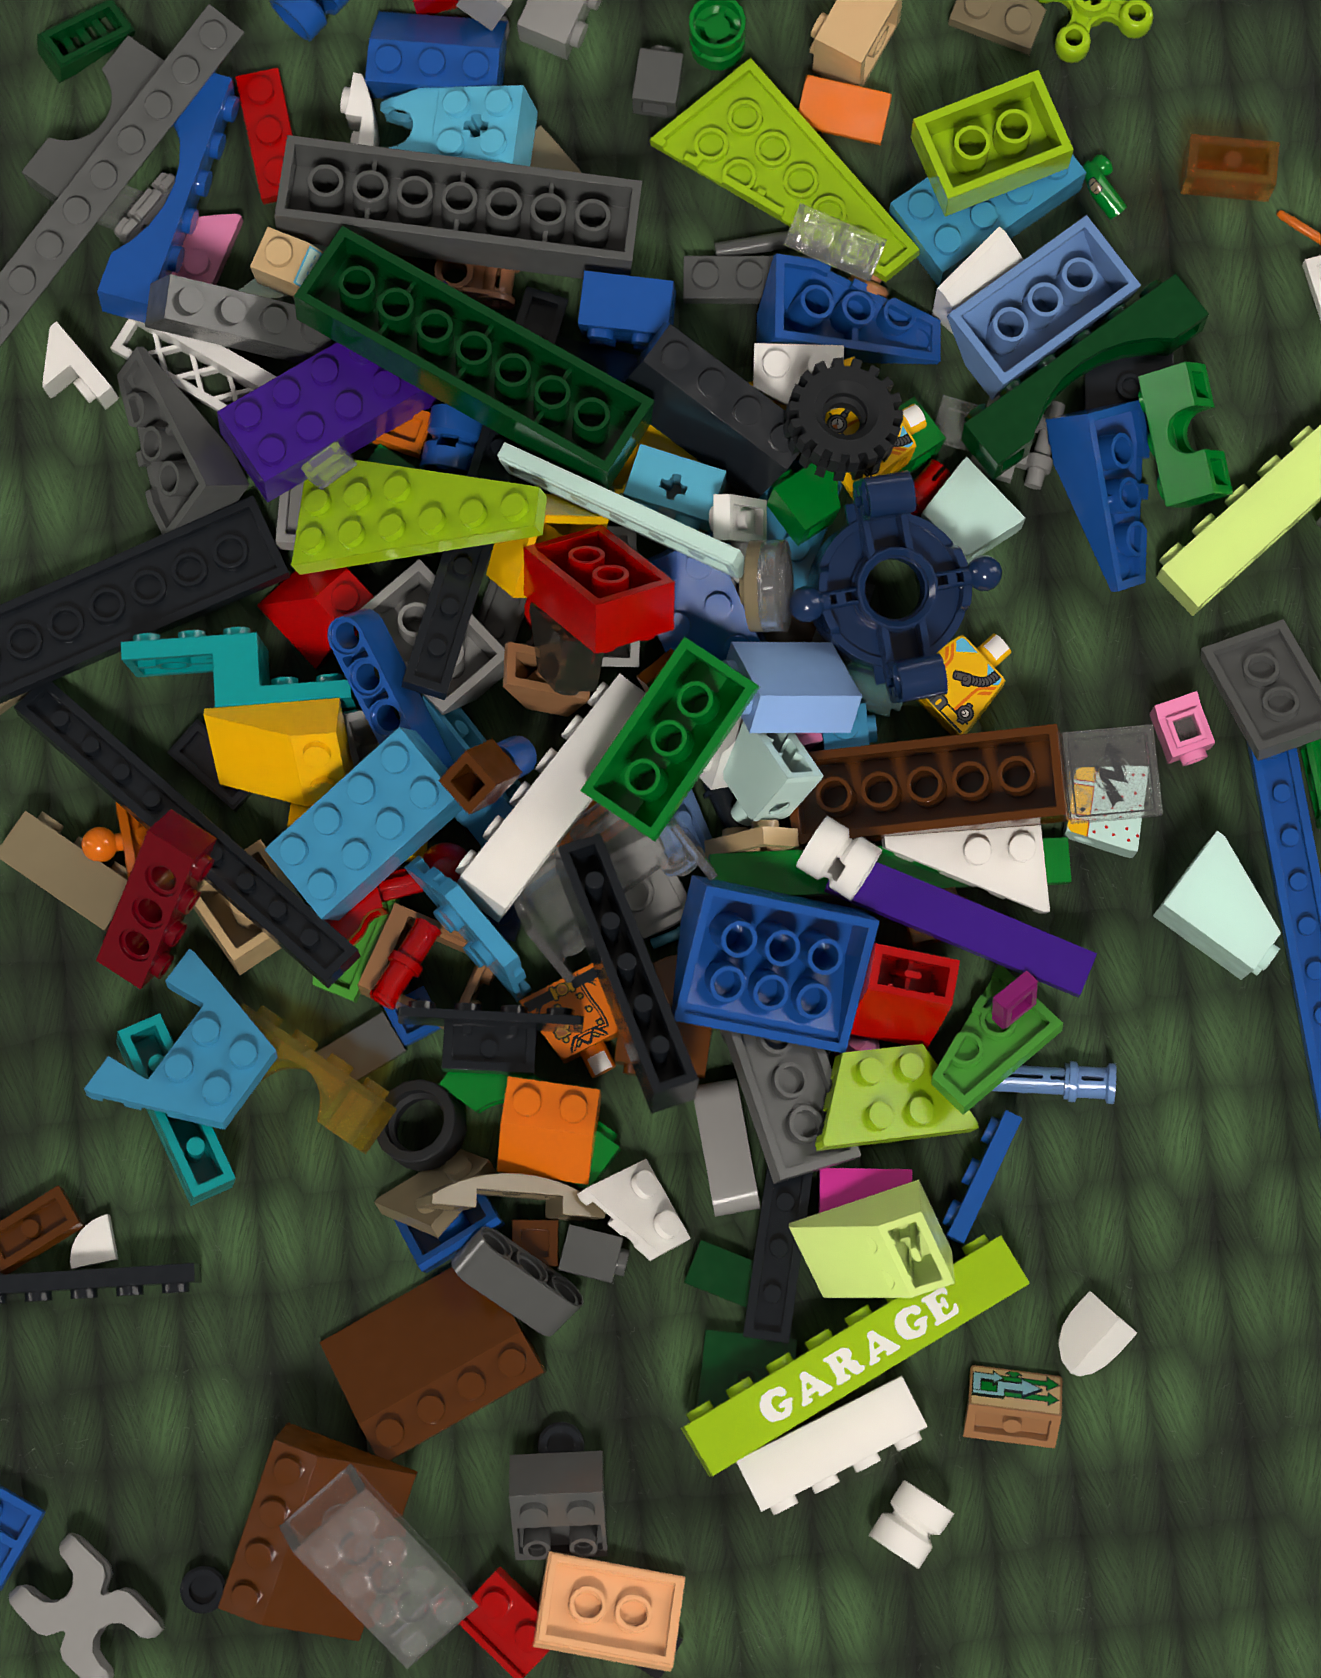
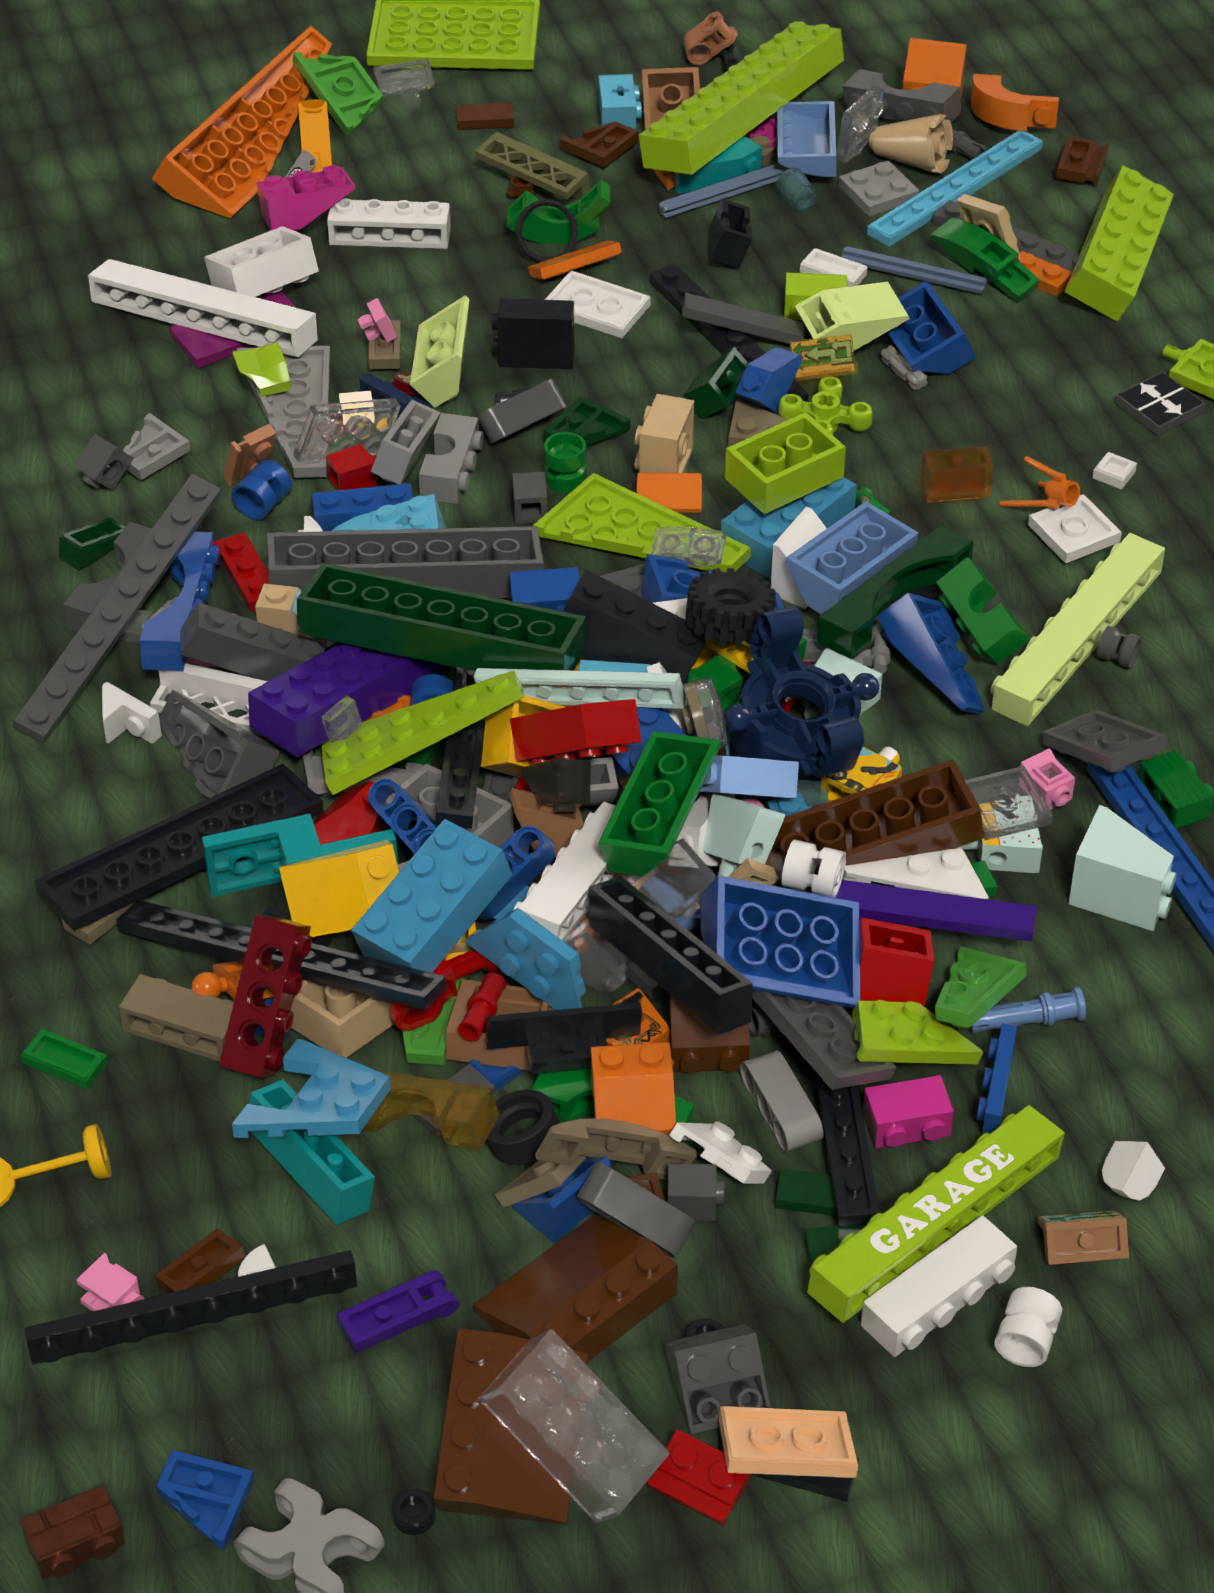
camera: 20 degrees left, 35 degrees down
reddish brown brick [438,739,523,815] -> none
yellowish green slope [789,1180,955,1298] -> none
magenta tile [992,971,1038,1030] -> none
none -> dark purple plate [337,1270,459,1353]

